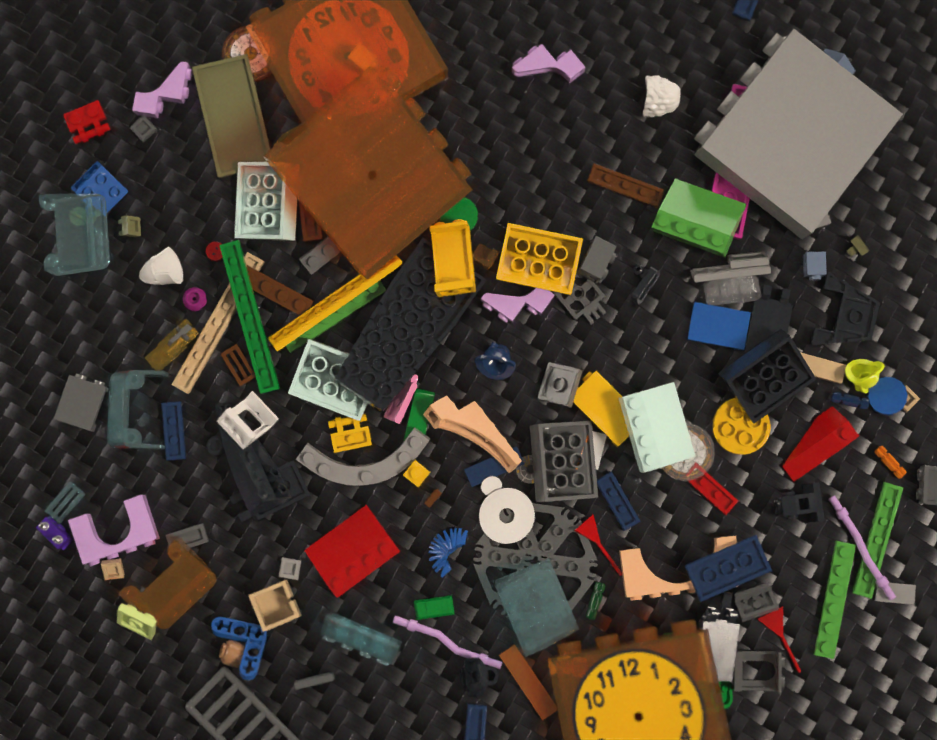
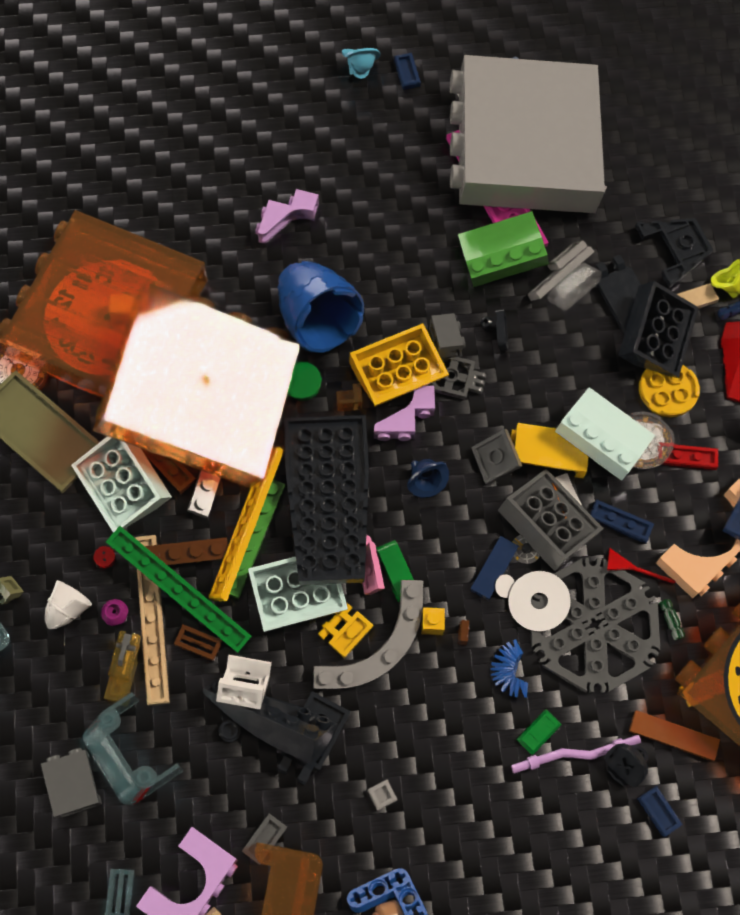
camera: 40 degrees left, 15 degrees down
dark blue tile [161,401,186,461] -> none
tan piece [249,580,302,632] -> none
dark grey tile [294,672,335,690] -> none
red slope [304,505,400,598] -> none
clear light blue slope [321,612,402,666] -> none
light nougat arch [423,396,522,473] -> none
yellow panel [429,219,476,297] -> none
clear light blue slope [495,558,579,656] -> none
reddish brown tile [587,163,665,209] -> none
white hair [643,75,681,117] -> none
blue tile [687,302,751,350] -> none
sand blue brick [803,252,827,280] -> none
olive tile [847,236,869,257] -> none
none -> blue piece [278,261,364,353]

